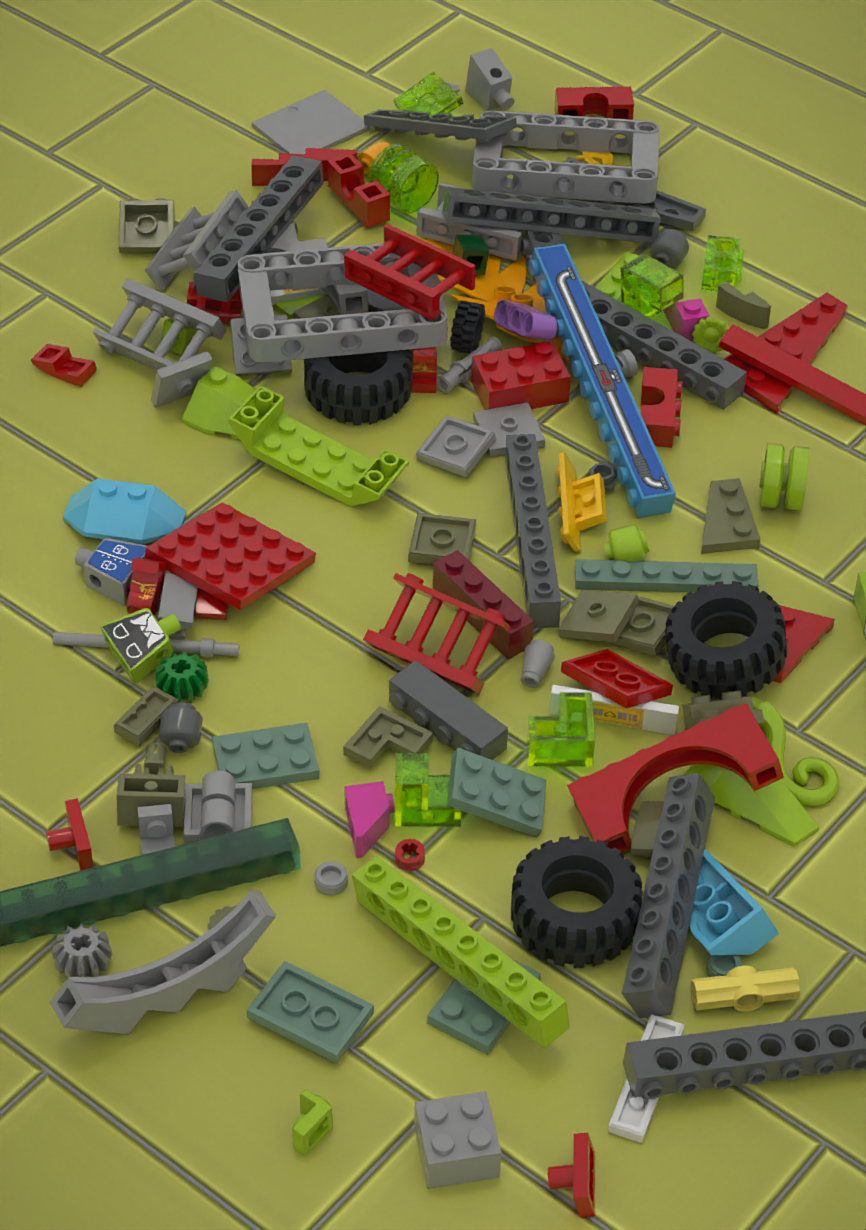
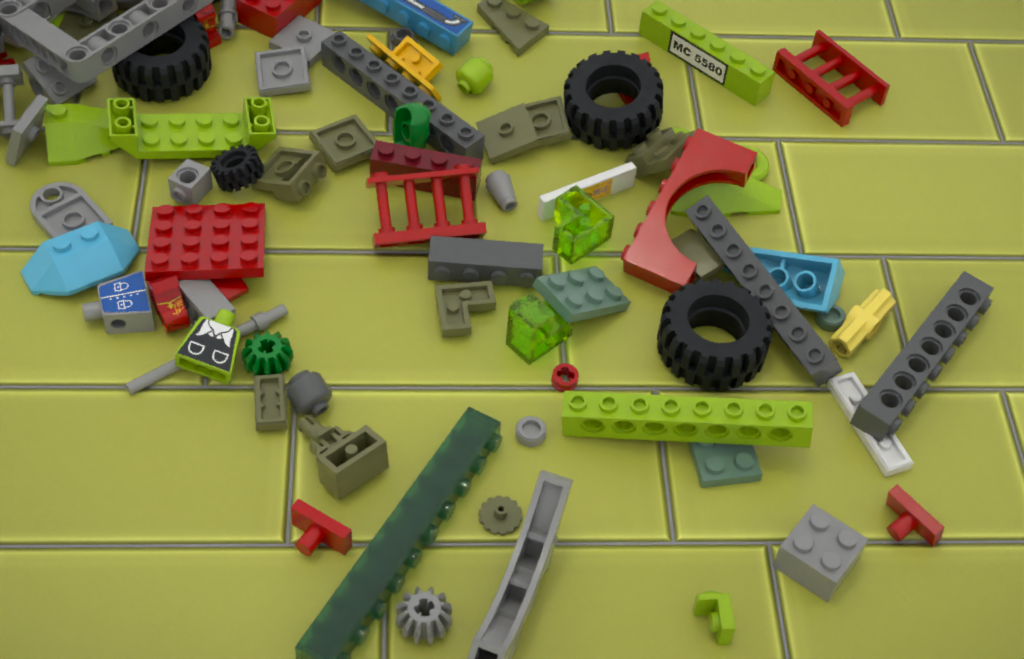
camera: 45 degrees left, 5 degrees up
light grey bracket [137,804,176,858] -> none
light grey plate [184,771,252,843] -> none
sand green plate [212,723,319,789] -> none
sand green plate [247,961,374,1064] -> none
dark pink slope [344,781,395,858] -> none
red tile [561,649,673,709] -> none
sand green plate [575,559,759,593] -> none
none -> light grey tile [30,182,113,239]
none -> light grey brick [168,158,213,205]
none -> black tyre [210,144,265,192]
none -> olive plate [250,147,328,202]
none -> green piece [393,102,431,149]

